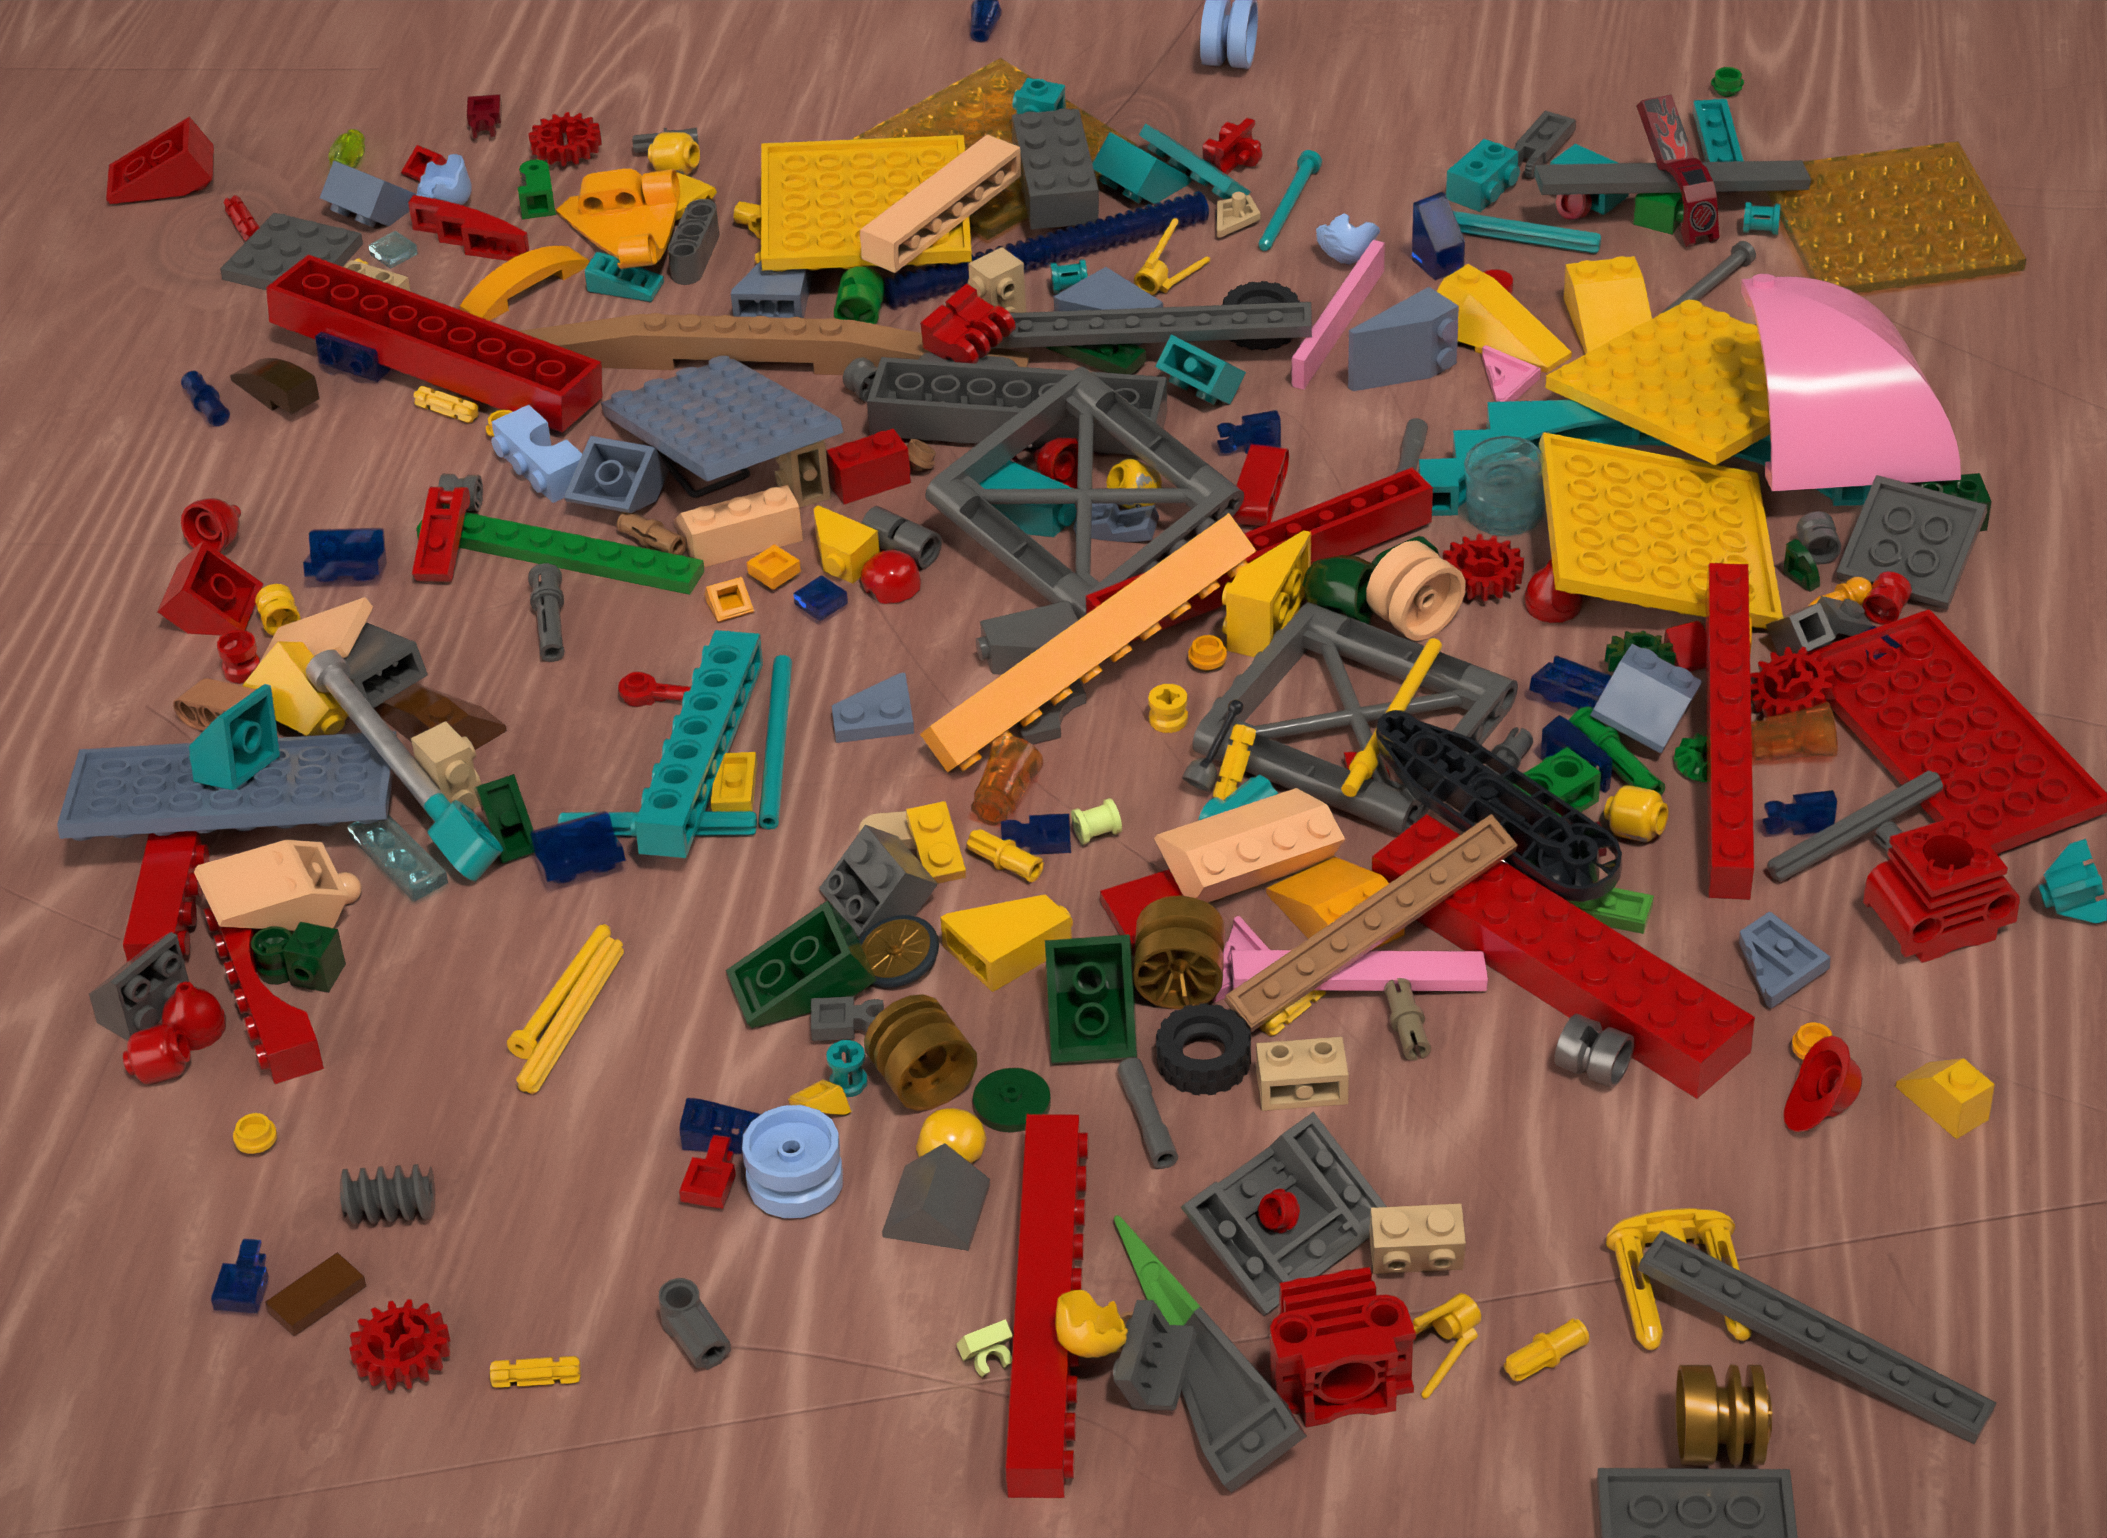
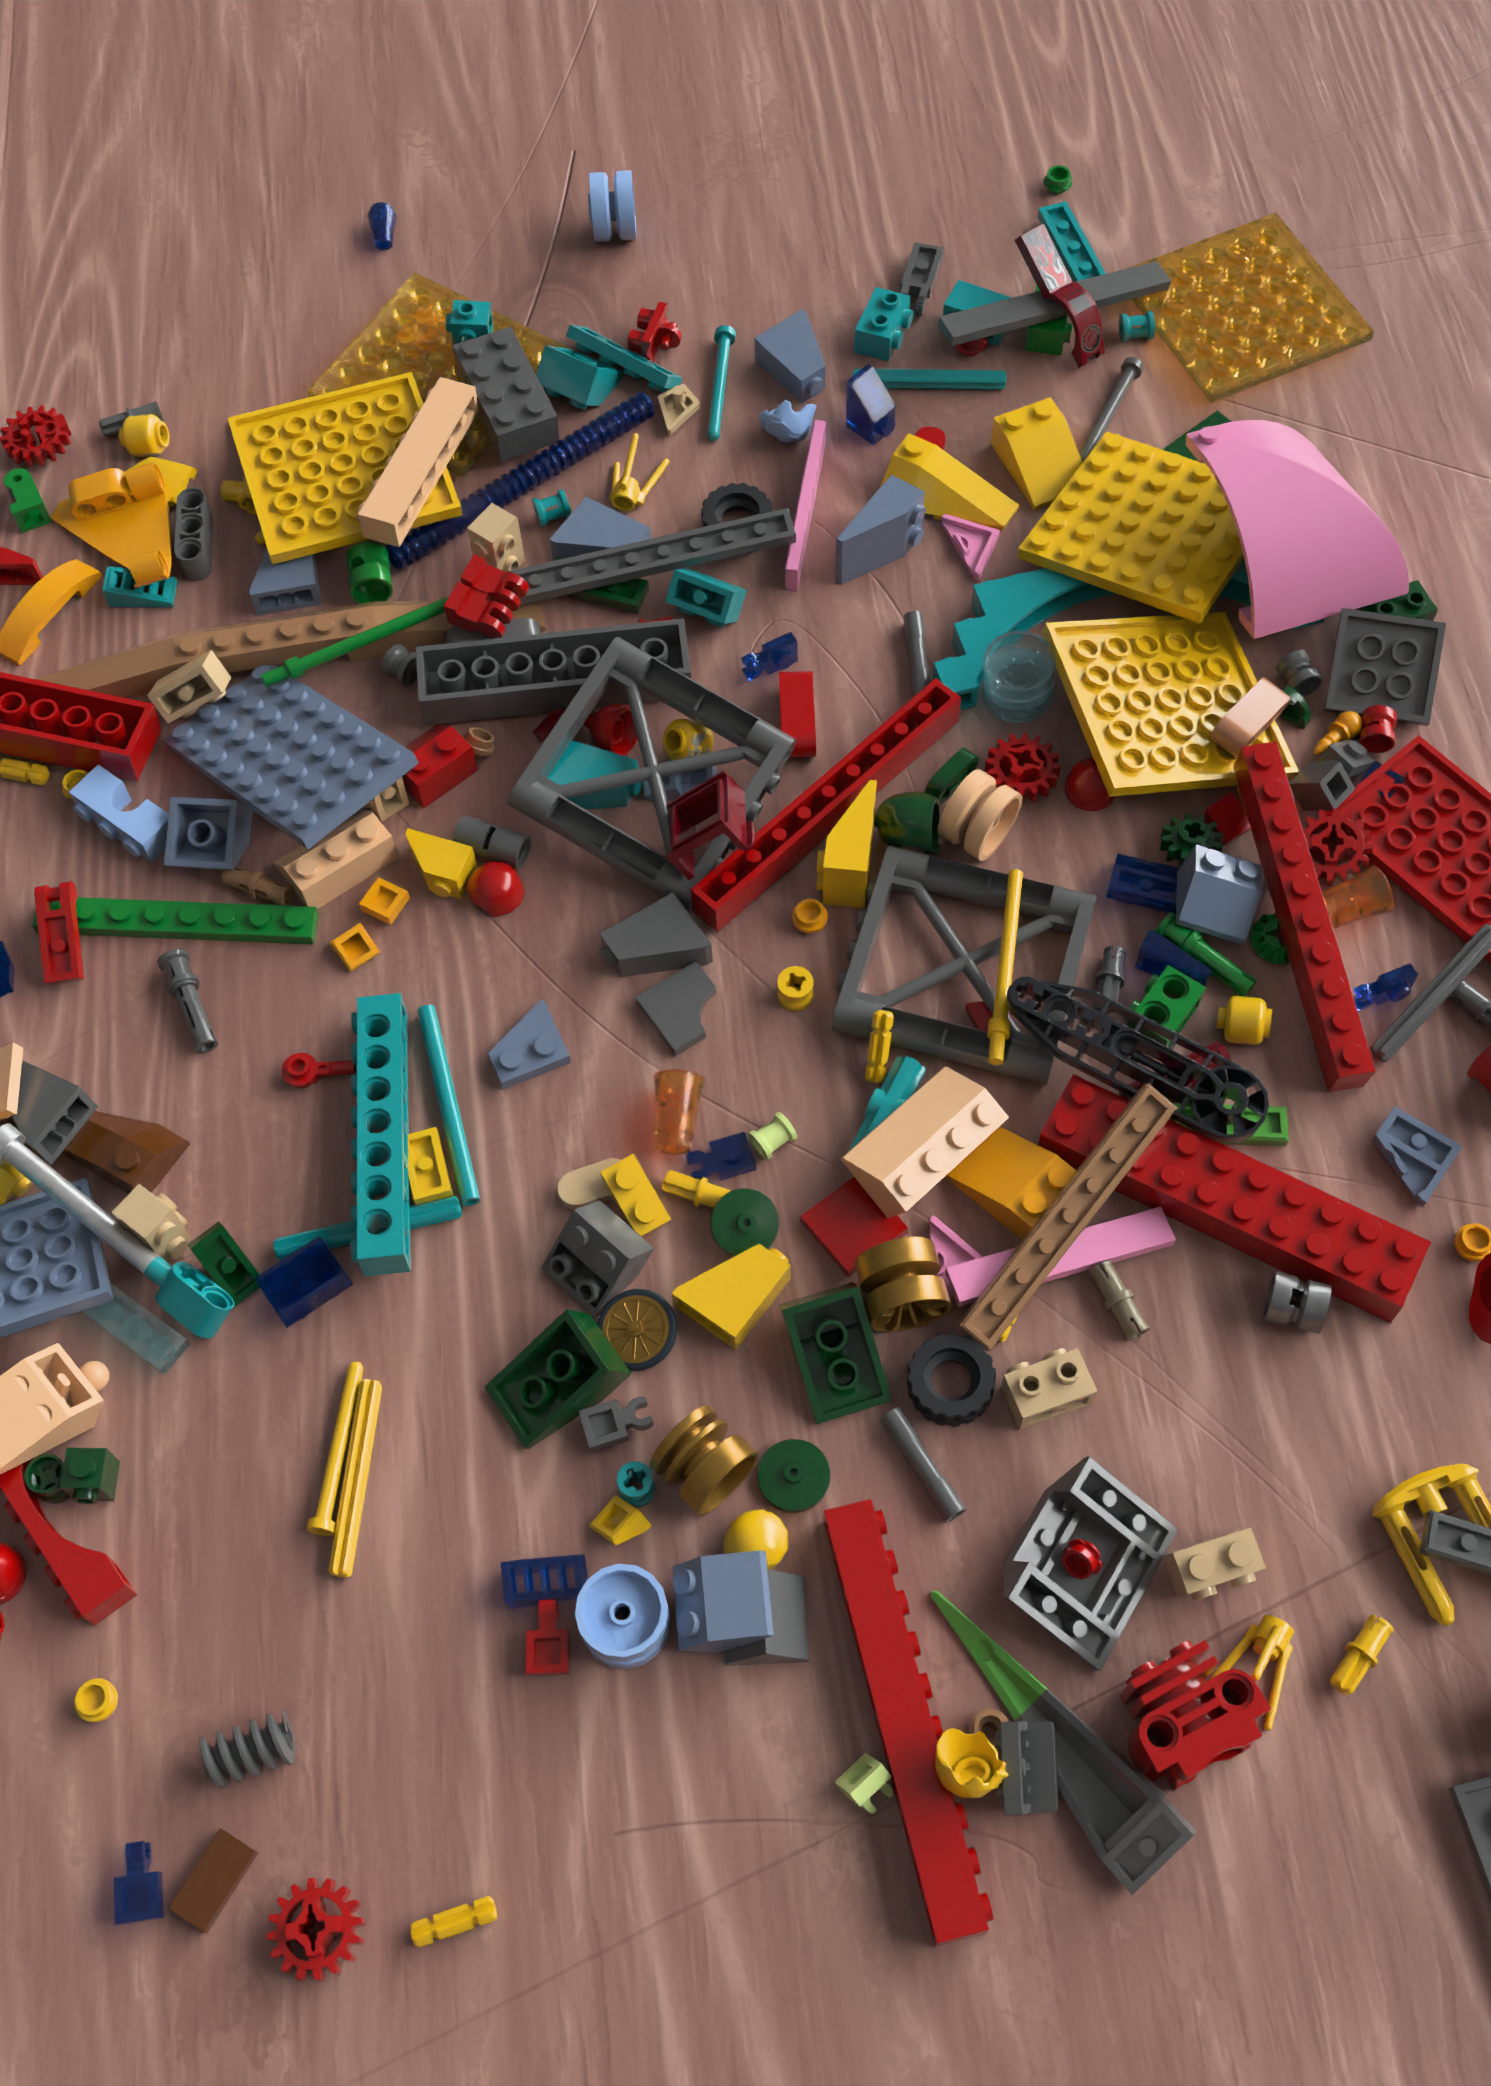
camera: 15 degrees left, 20 degrees up
dark grey wheel [438,473,483,512] -> none
dark grey piece [658,1278,731,1370] -> none
clear blue plate [793,575,848,621] -> none
light orange brick [920,513,1256,773] -> none
hinge [1182,699,1244,792] -> none
none -> tan brick [148,650,231,723]
none -> green bar [260,597,448,687]
none -> dark red piece [665,770,755,880]
none -> sand blue slope [672,1550,774,1654]
none -> dark green piece [710,1188,779,1256]
none -> sand blue slope [754,309,826,403]
none -> beam [1209,677,1292,758]

